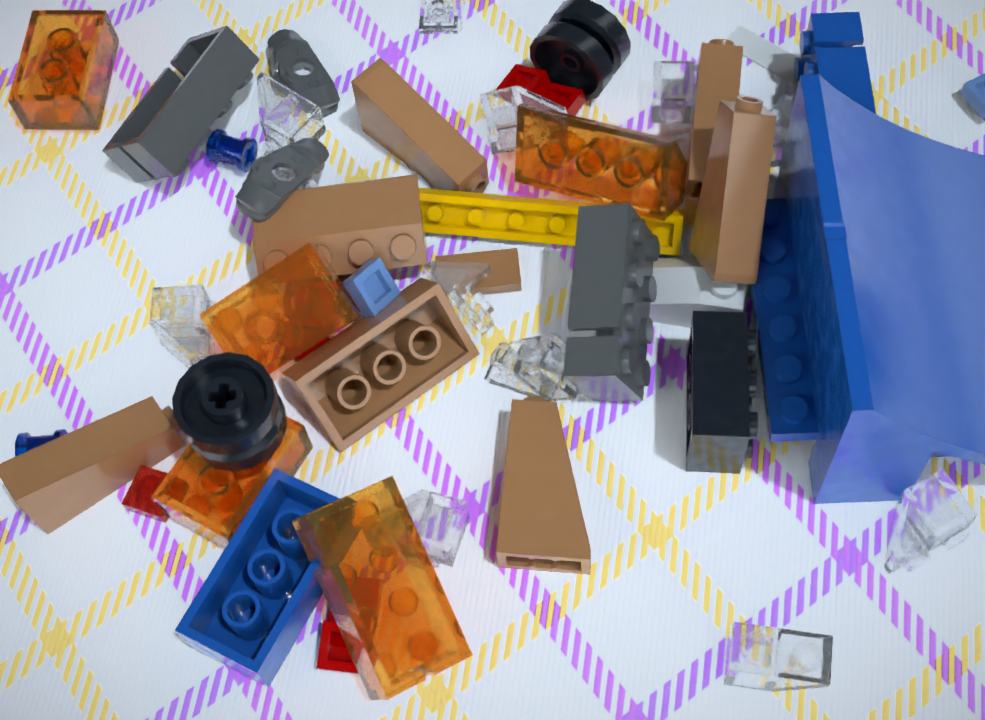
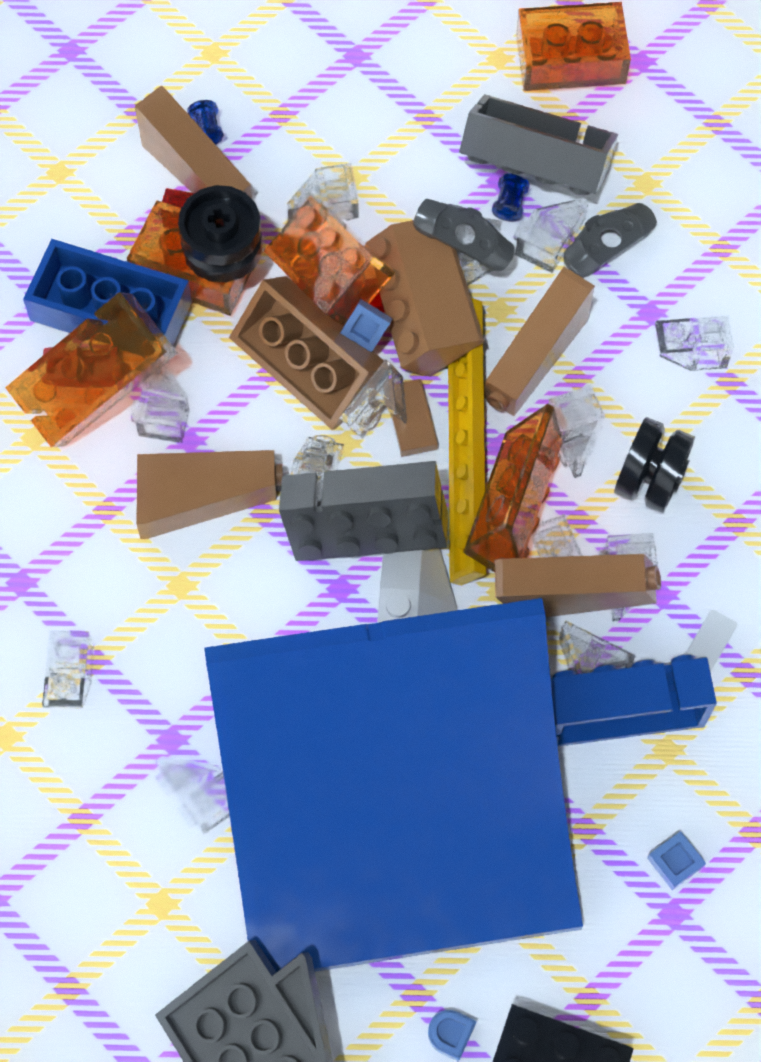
camera: 75 degrees right, 5 degrees up
red slope [495,64,586,128] -> none
black brick [686,311,758,474] -> none
medium nougat slope [689,96,776,284] -> none

